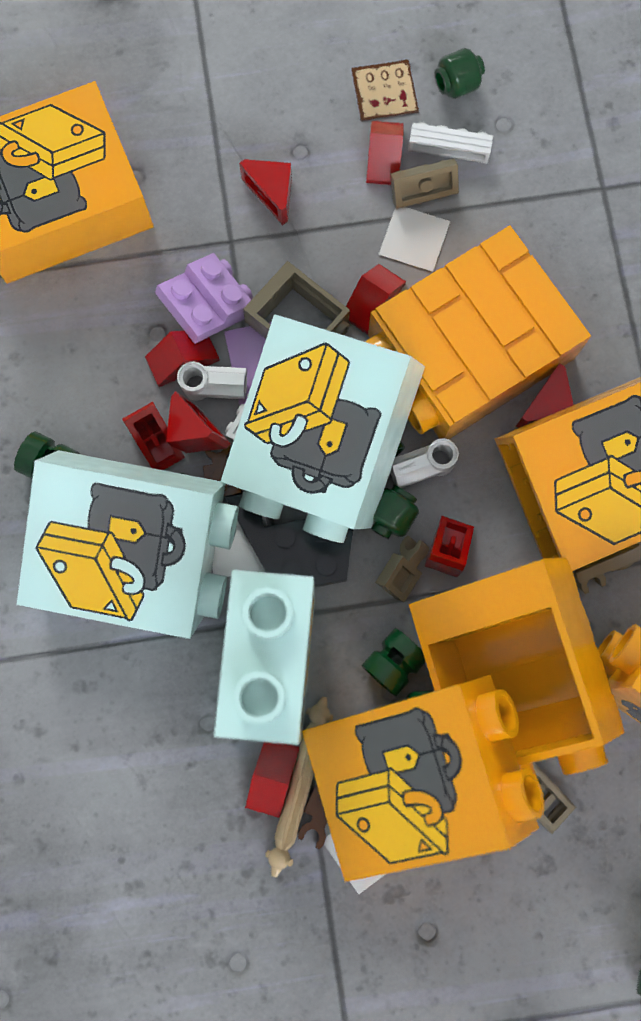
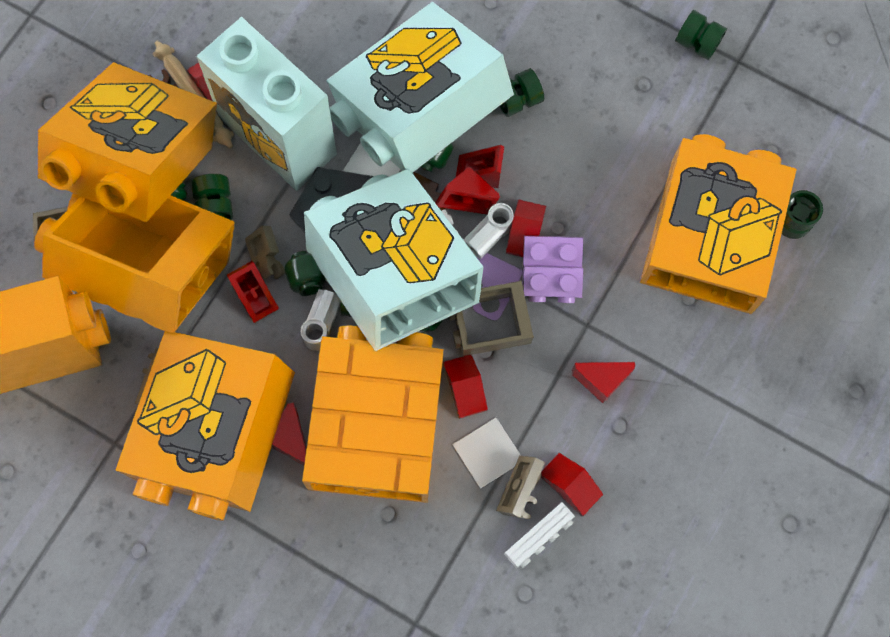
camera: 125 degrees right, 5 degrees down
tan sticker [351,59,419,121] -> none
dark green head [434,48,485,99] -> none

